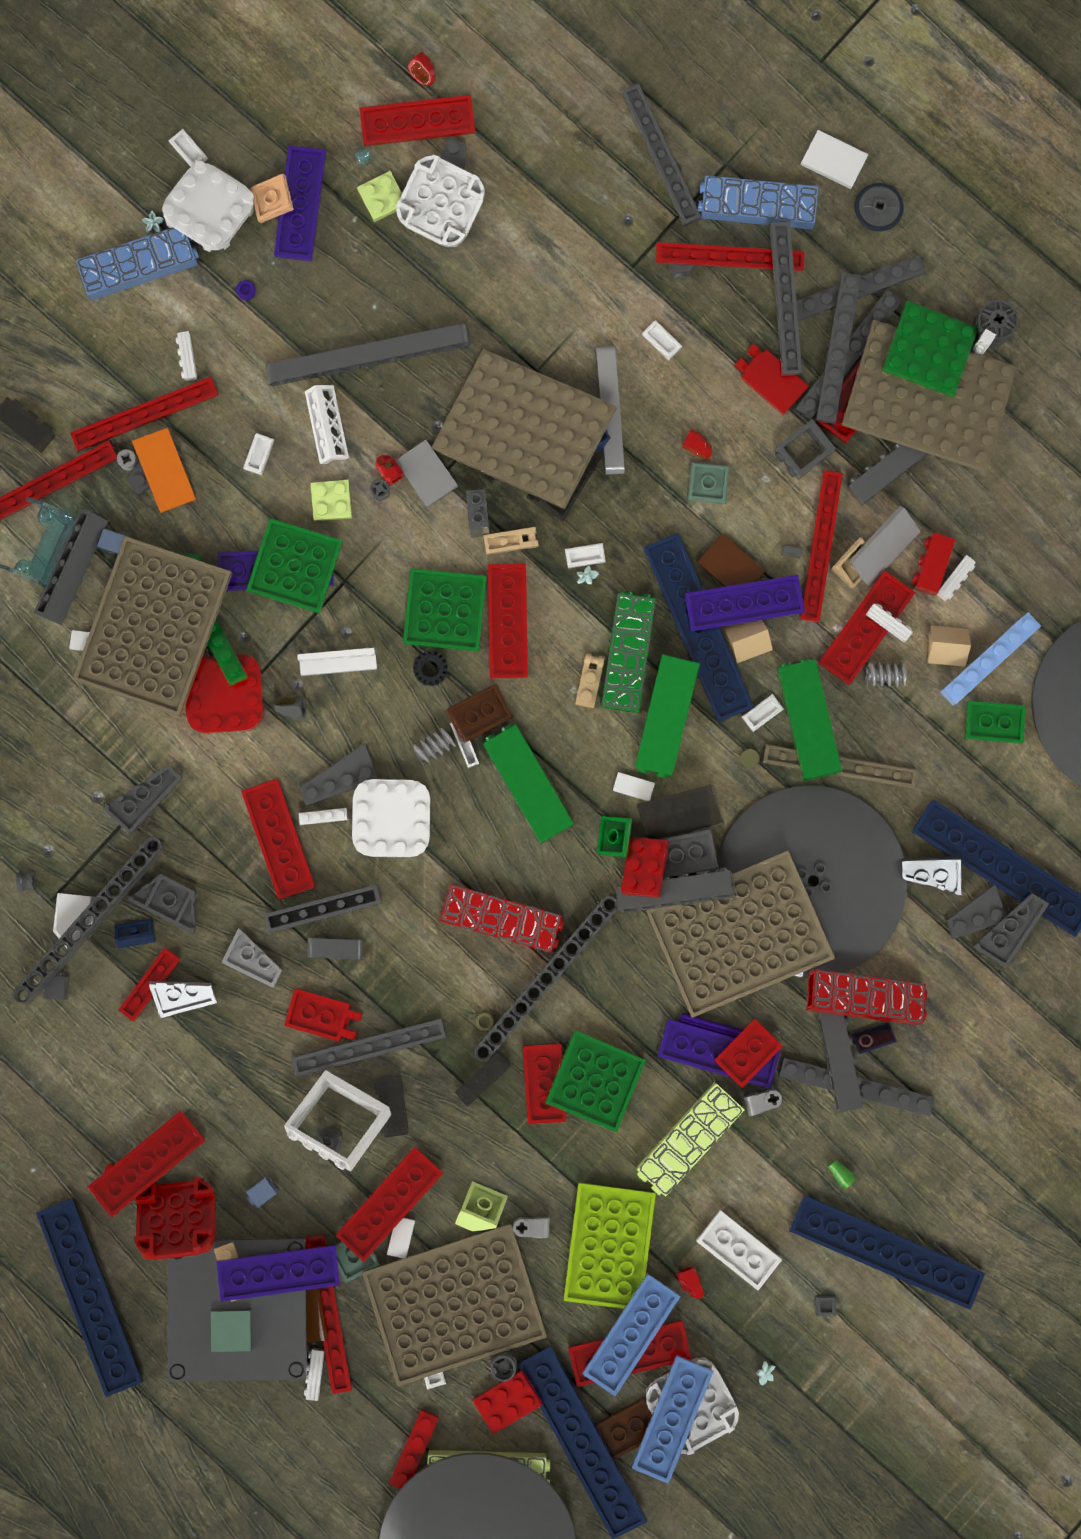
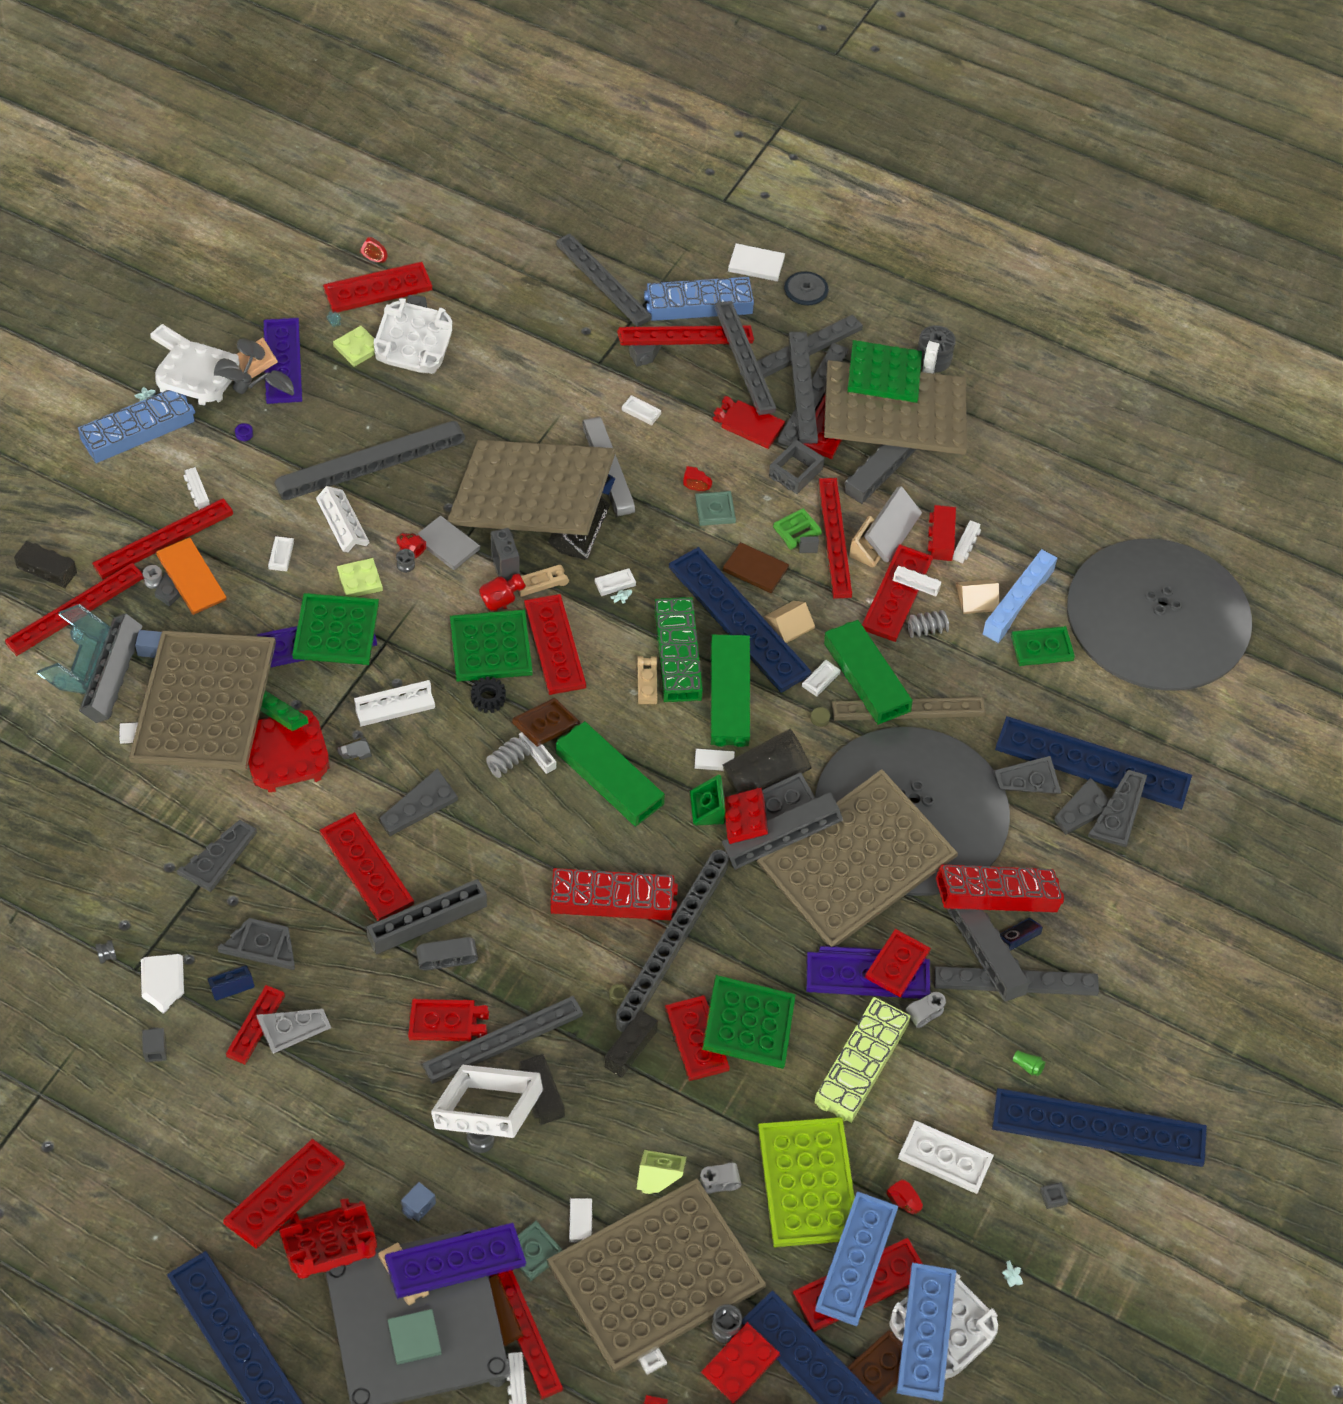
camera: 20 degrees left, 30 degrees down
dark grey beam [13,837,164,1005] -> none
light grey wing [221,928,283,988] -> none
white piece [299,808,349,825] -> none
red plate [335,1147,443,1262] -> none
white plate [352,779,430,857] -> none
dark purple plate [684,575,805,632] -> none
none -> dark grey plant [213,338,294,396]
none -> red piece [479,574,526,612]
none -> bright green plate [773,508,822,550]

